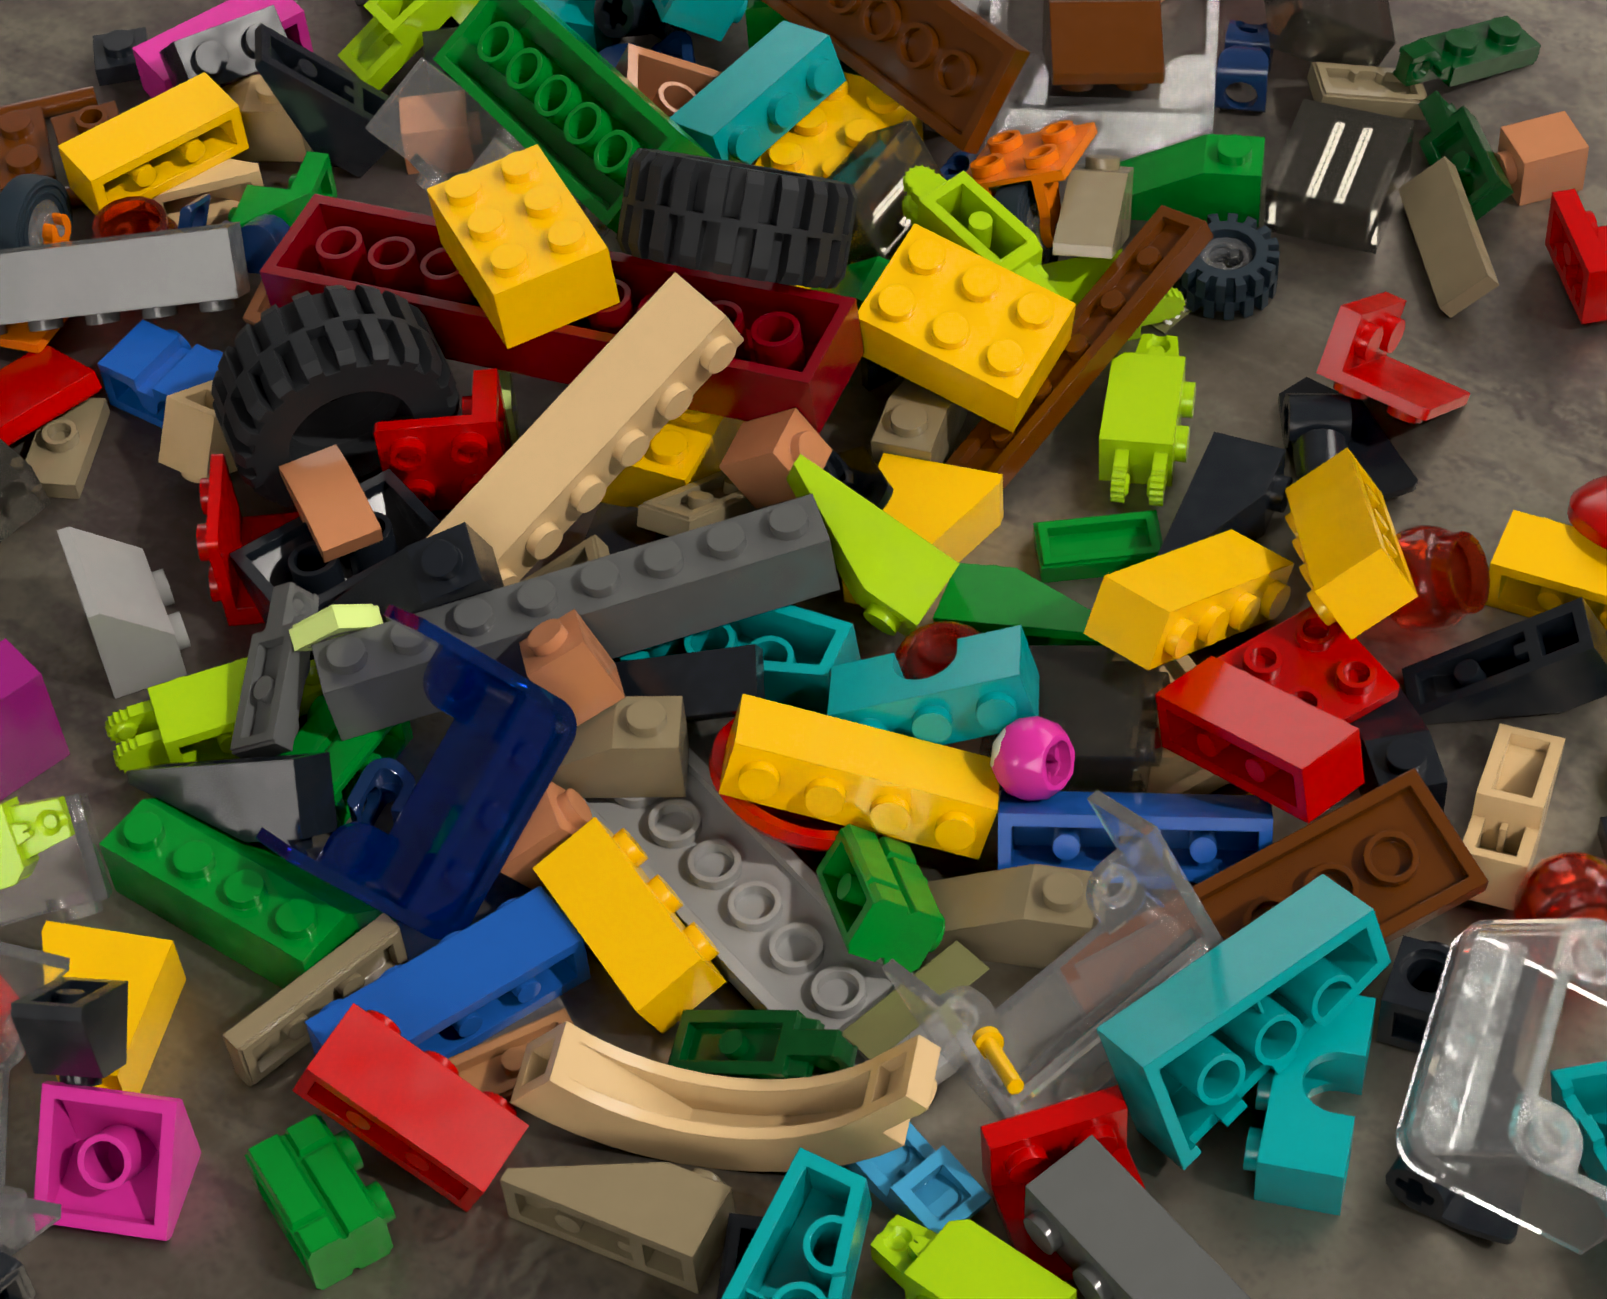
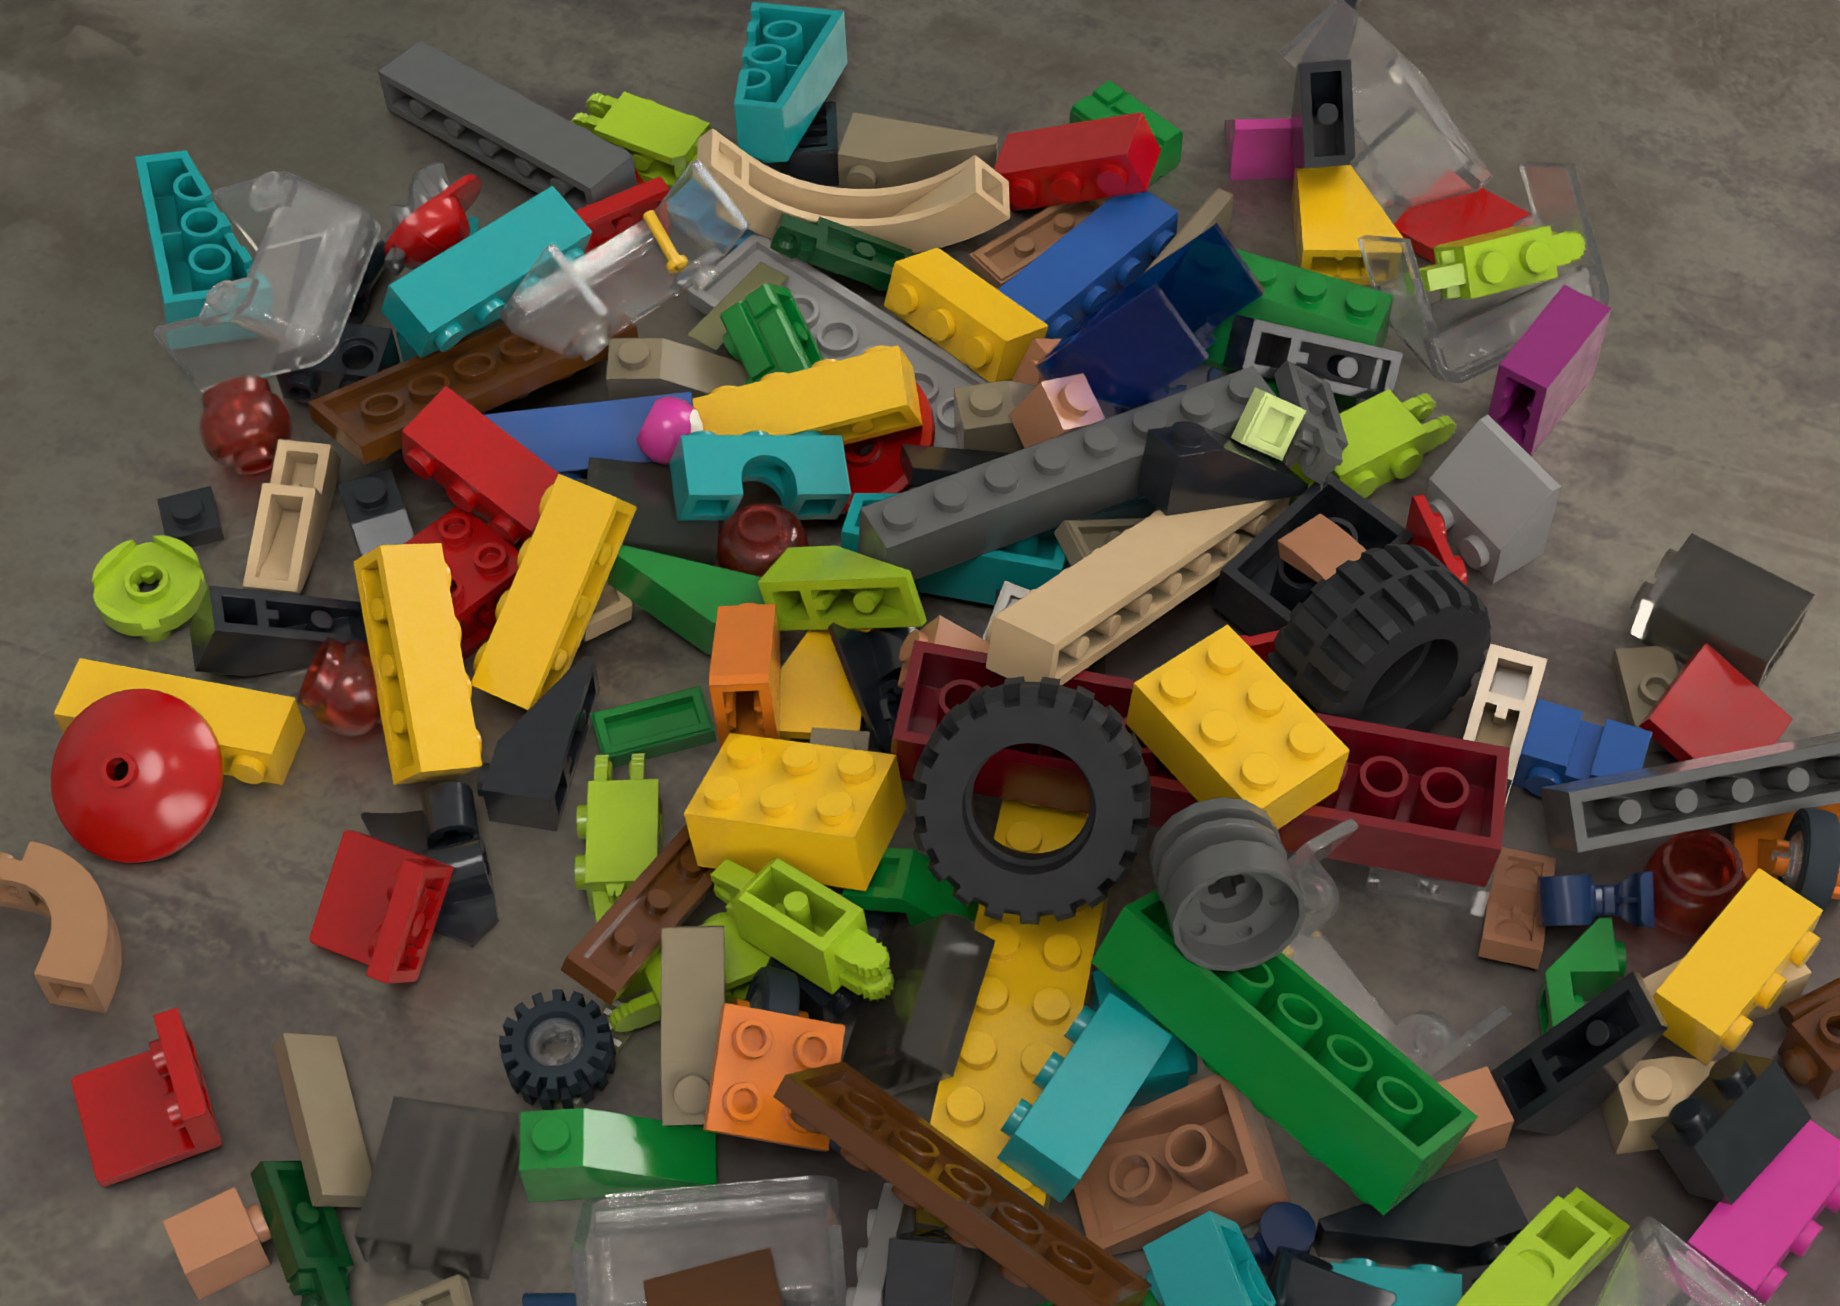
camera: 165 degrees right, 5 degrees up
none -> red hair [384,161,482,276]
none -> orange slope [709,603,781,749]
none -> dark grey wheel [1149,797,1306,971]

